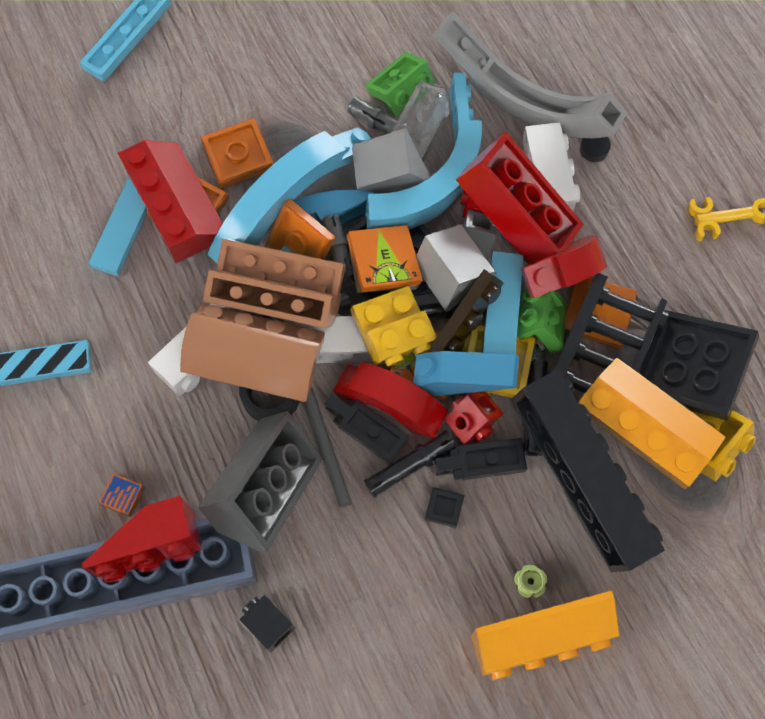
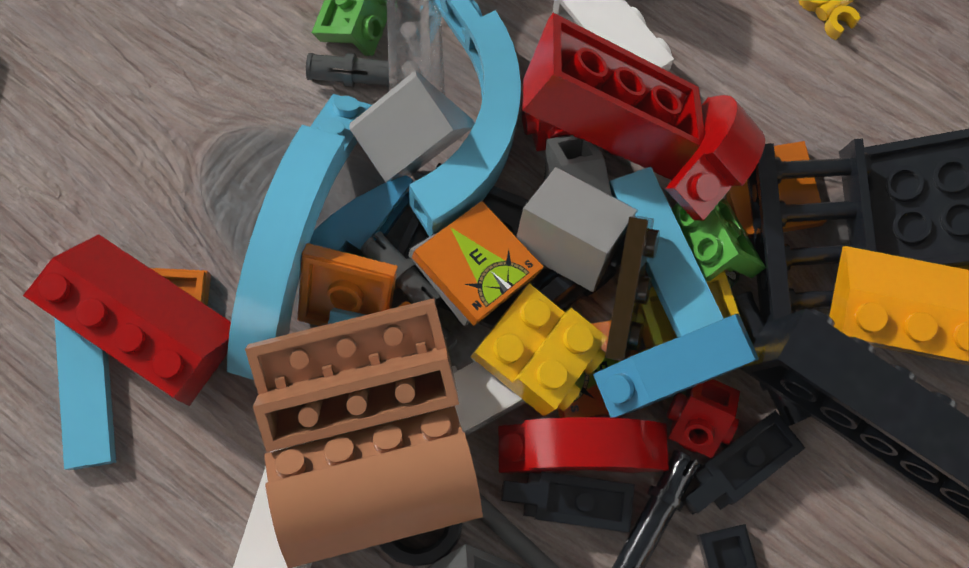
camera: 30 degrees left, 5 degrees up
orange tile [201,118,274,189] -> none

